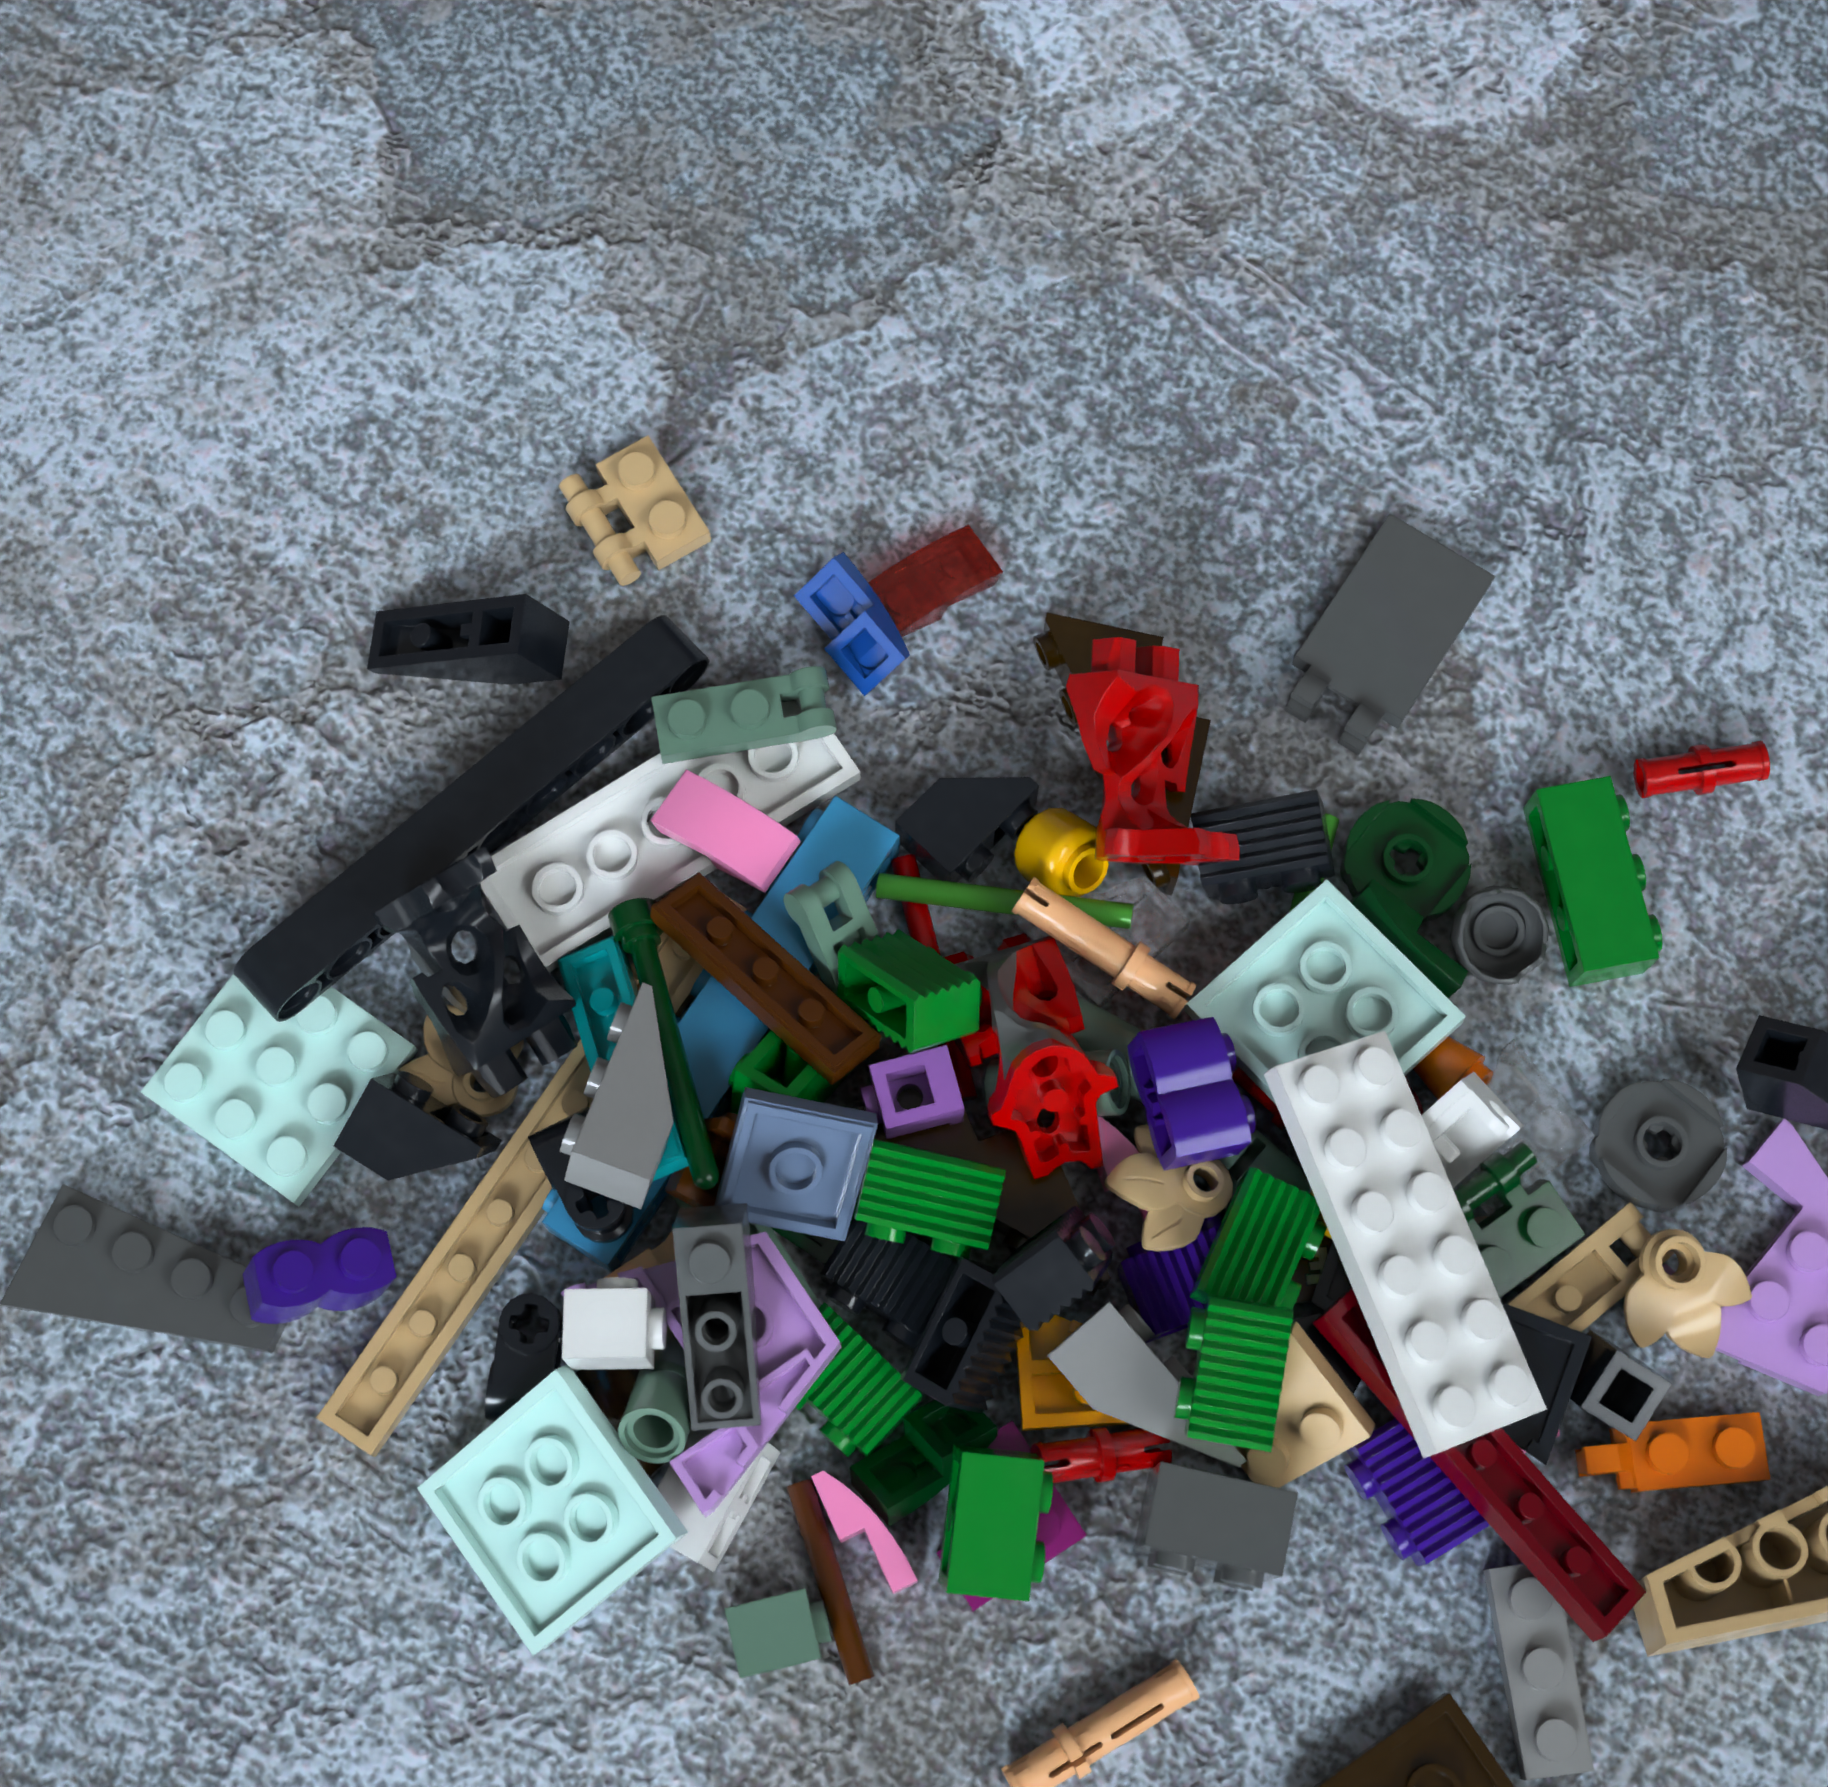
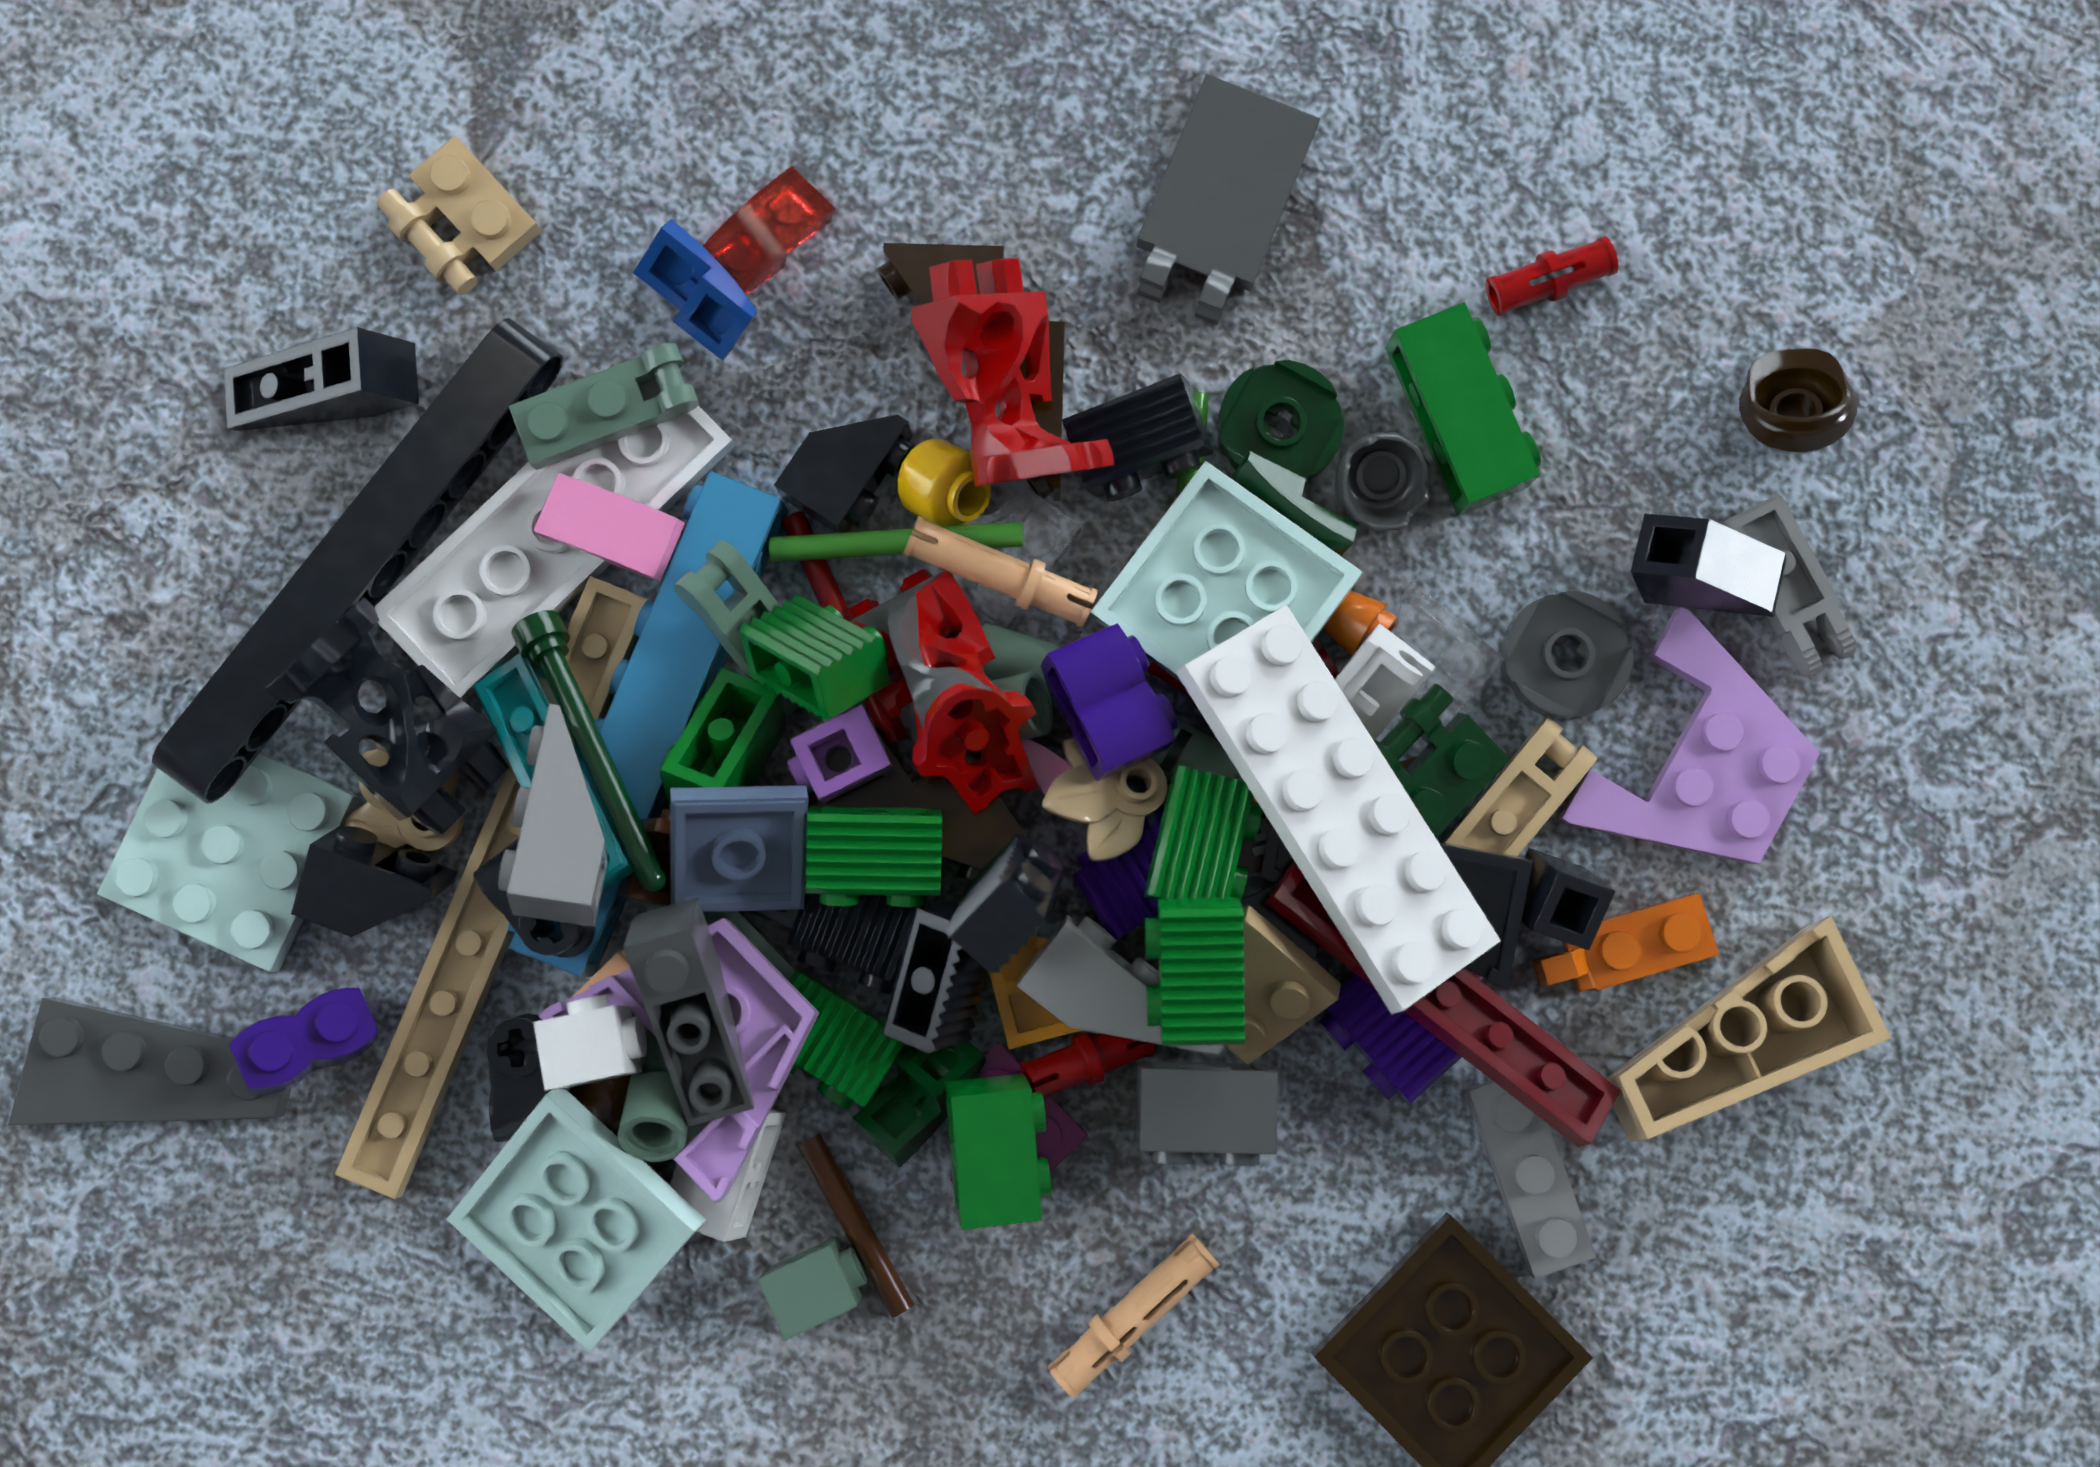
camera: 10 degrees left, 10 degrees up
reddish brown tile [650,872,881,1085] -> none
bright pink slope [811,1471,918,1594] -> none
tan plate [1623,1229,1752,1358] -> none

